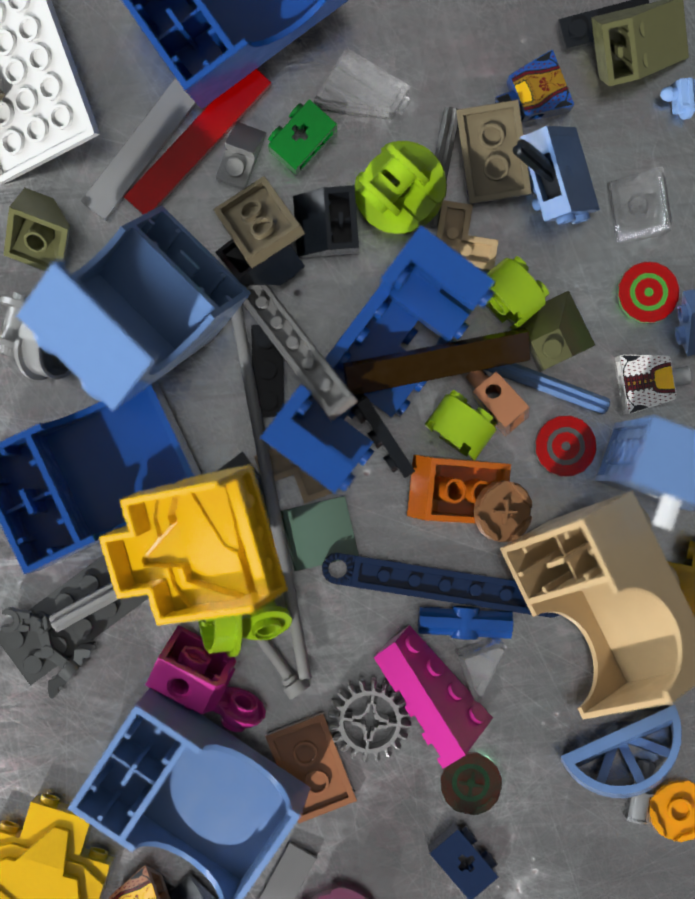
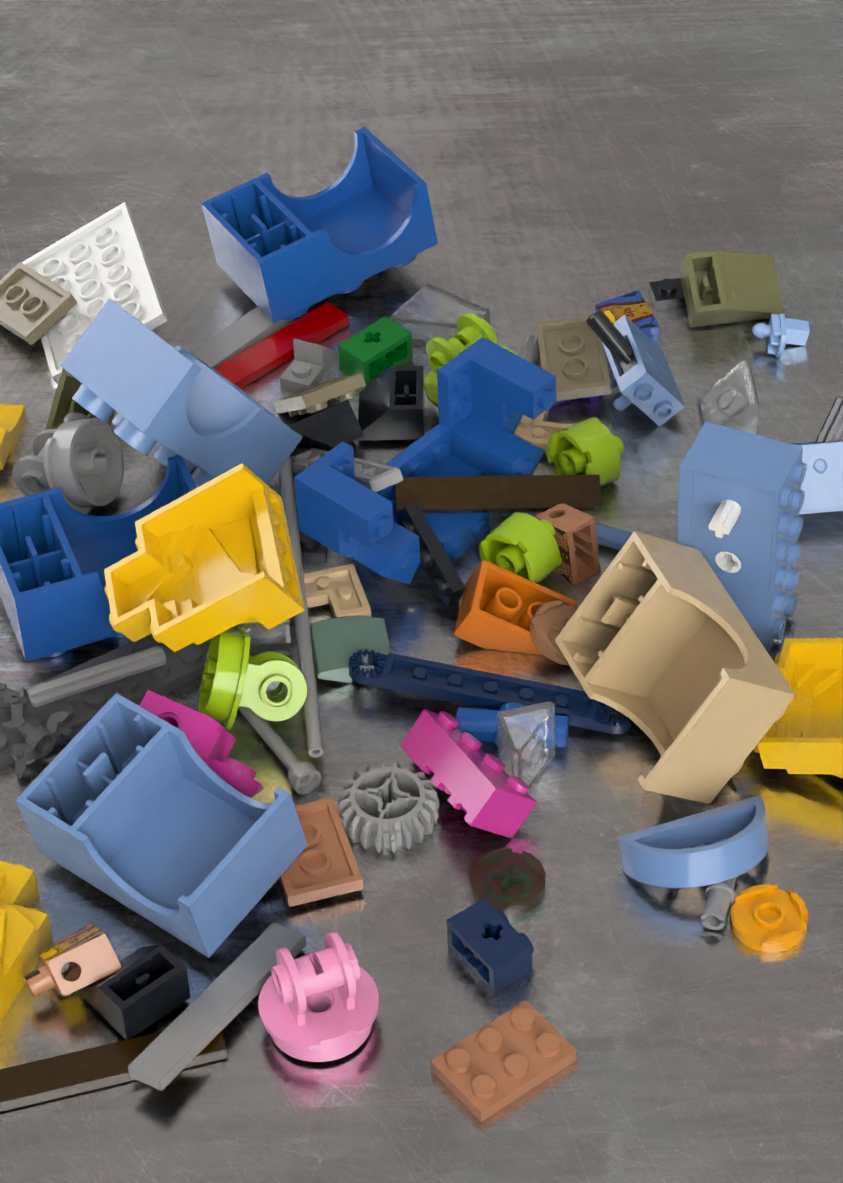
camera: 10 degrees right, 45 degrees down
olive slope [518,290,595,372] -> none

